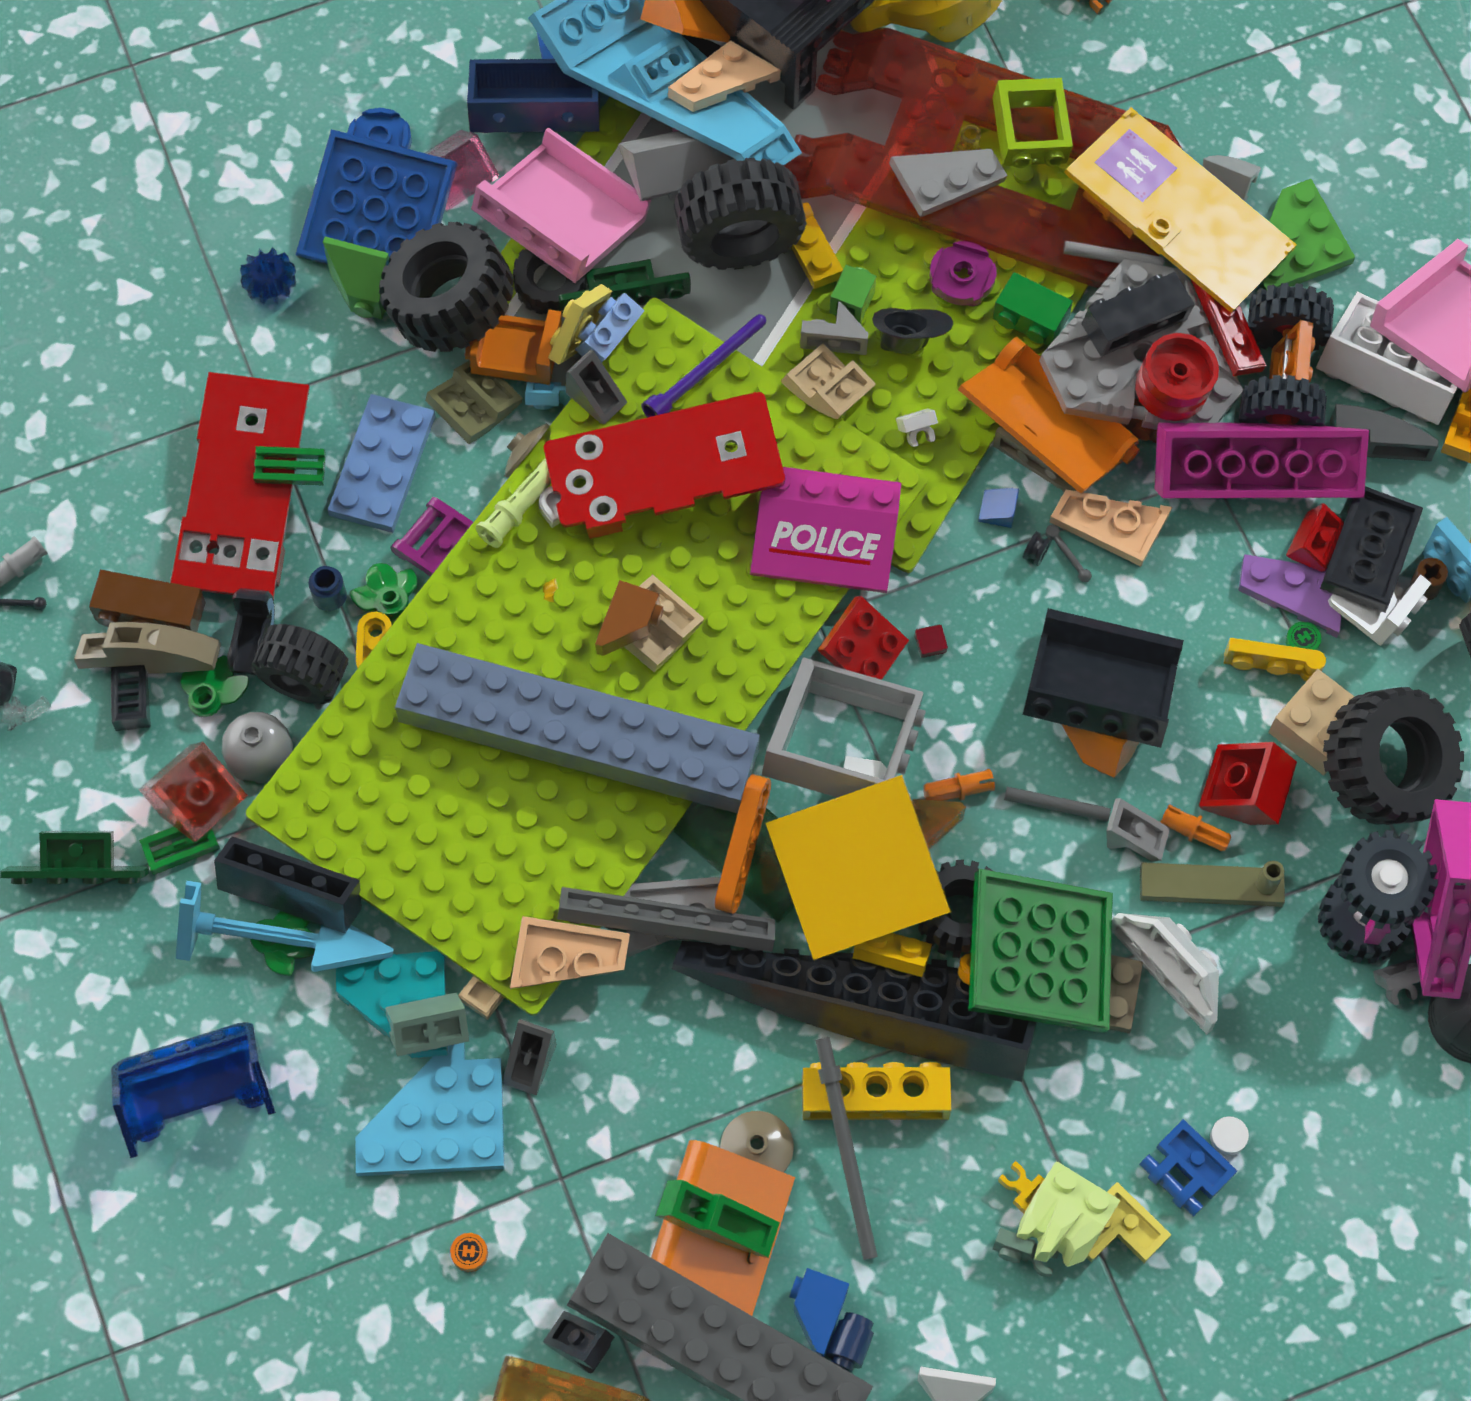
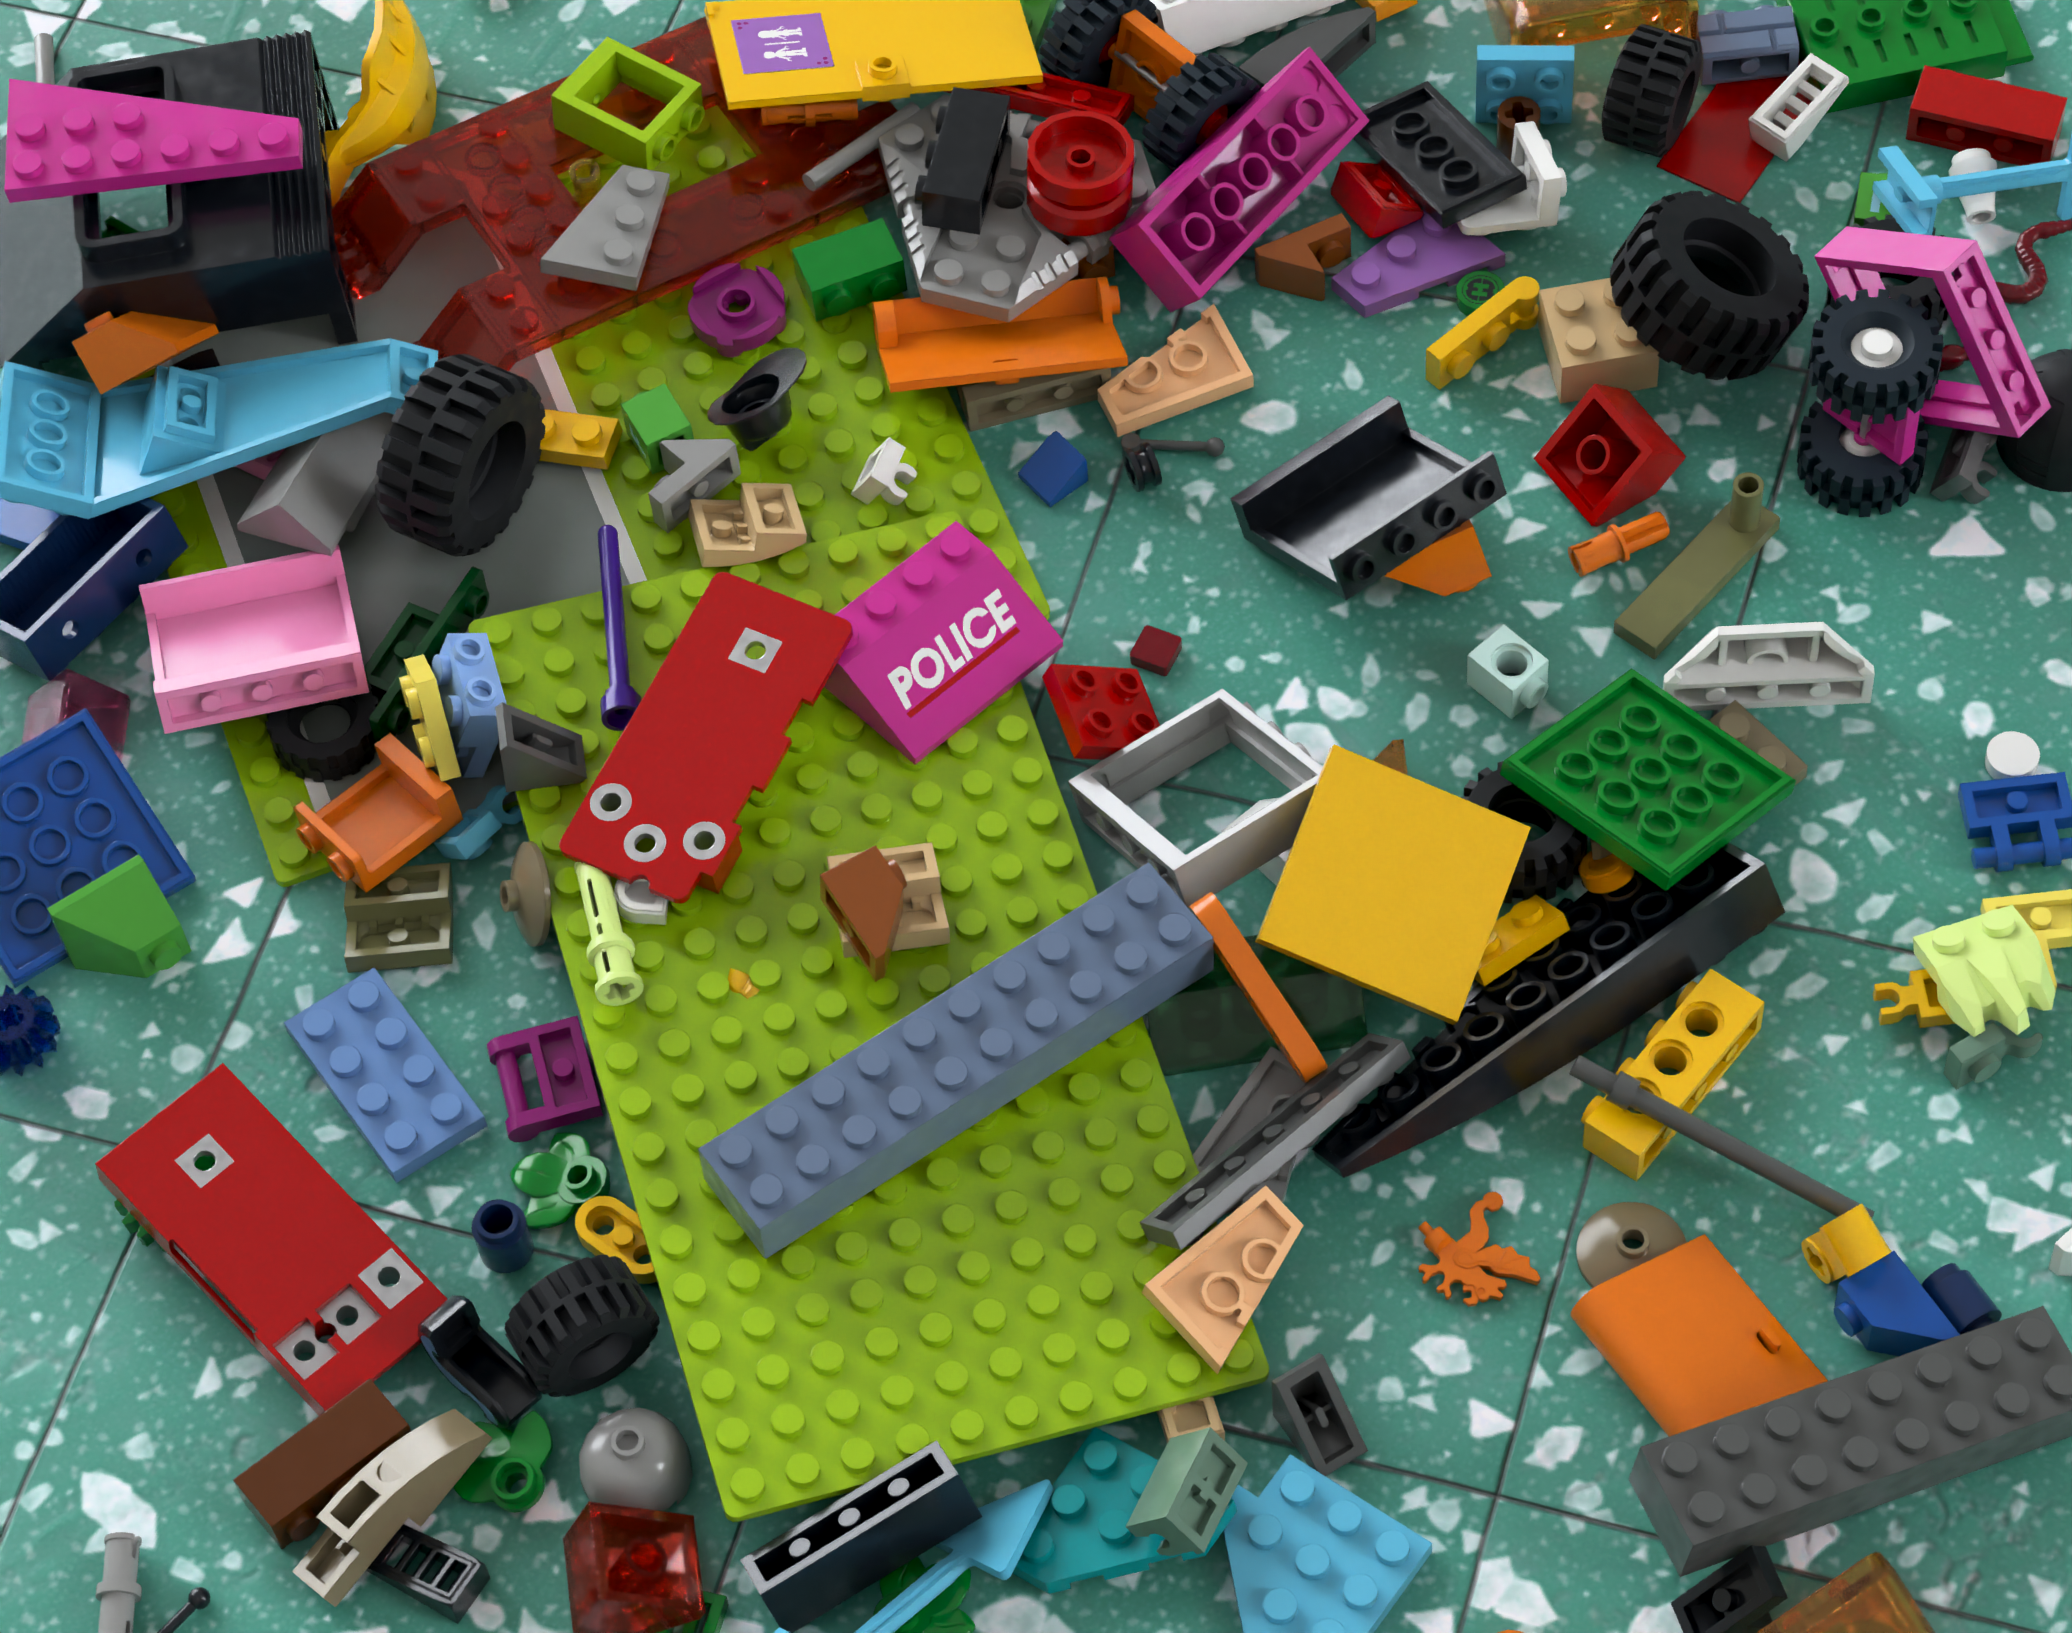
camera: 45 degrees left, 10 degrees down
green tile [253,446,326,486] -> none
black tyre [379,222,514,352] -> none
green slope [655,1180,780,1258] -> none
light nougat wing [668,40,781,112] -> none
orange axle [923,769,995,804] -> none
dark grey bar [1004,786,1111,822] -> none
light grey slope [1106,798,1170,861] -> none
none -> dark orange slope [1254,213,1351,301]
none -> orange piece [1418,1192,1541,1307]
none -> light aqua brick [1467,624,1549,719]
none -> yellow piece [1801,1203,1891,1284]

